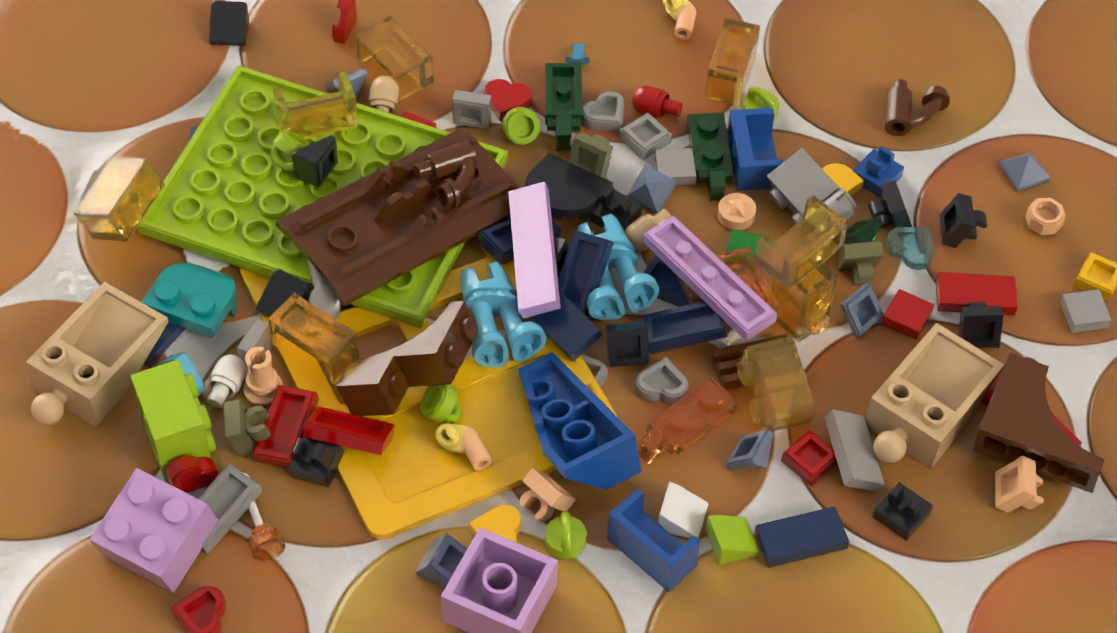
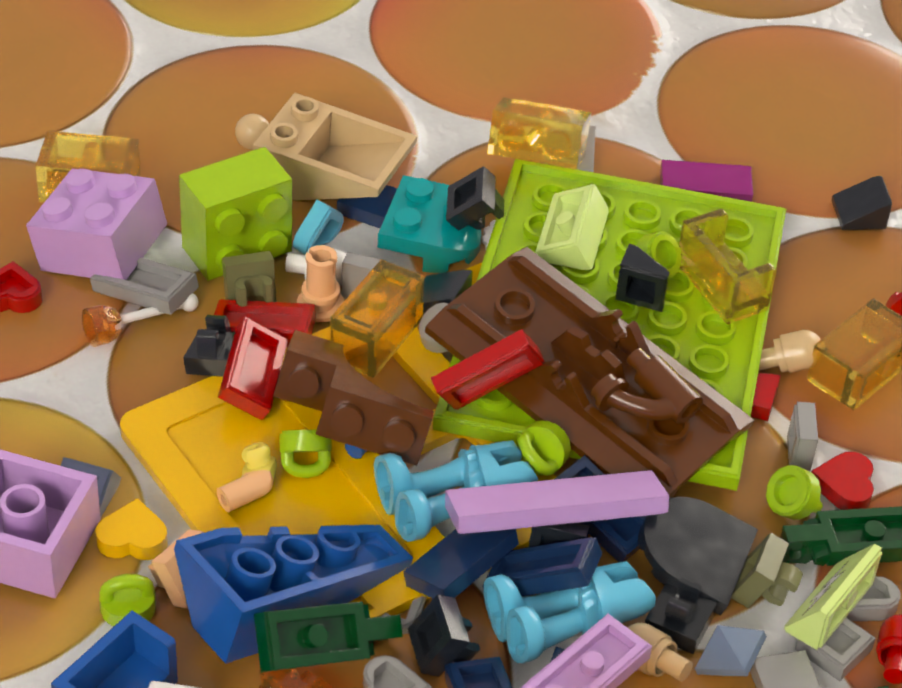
camera: 80 degrees right, 10 degrees down
red tile [166,455,218,493] -> none
sand blue slope [325,68,368,102] -> none
none -> clear yellow brick [35,131,141,202]
none -> dark green hinge [254,601,403,673]
none -> red tile [431,329,545,410]
none -> black tile [446,166,504,231]
none -> lime tile [516,421,571,476]
none -> yellowish green slope [535,184,609,270]
none -> magenta tile [660,160,753,202]
none -> yellowish green slope [784,544,882,650]

